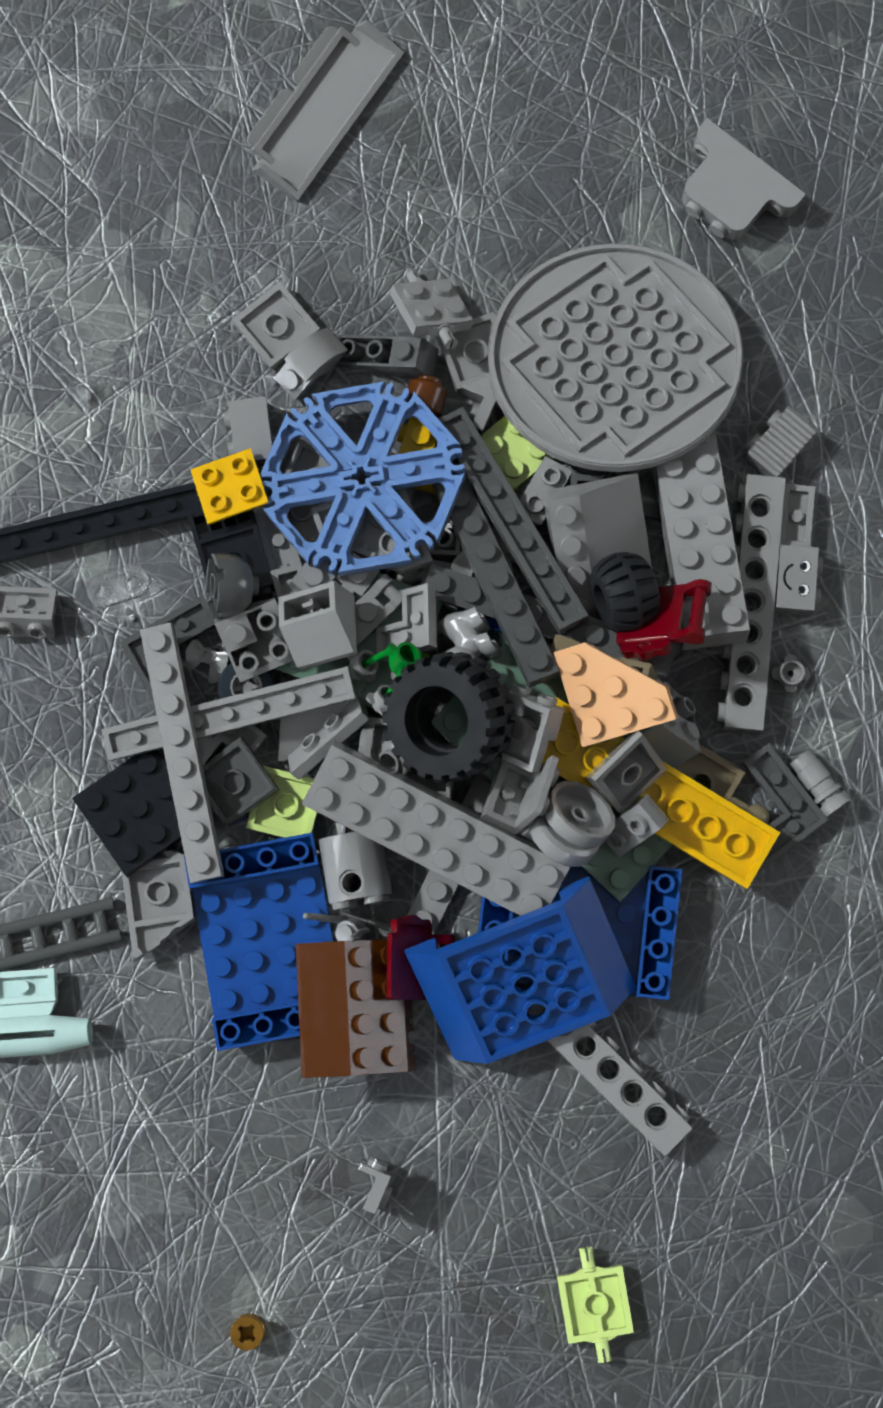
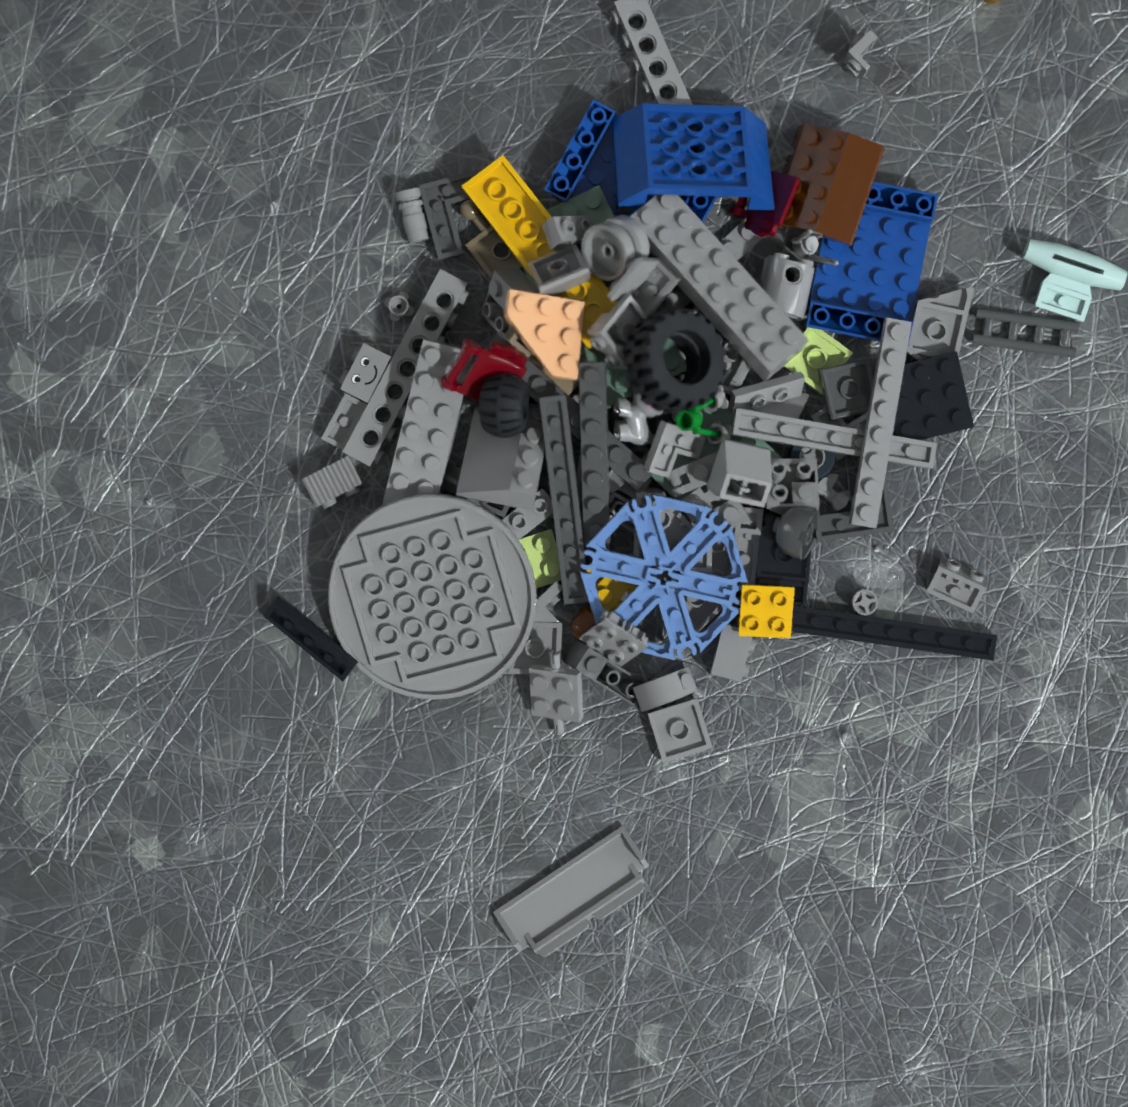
camera: 160 degrees left, 5 degrees up
light grey brick [682,118,806,240] -> none
none -> black plate [263,596,358,682]
none -> light grey hinge [579,610,648,666]
none -> light grey wheel [851,589,878,616]

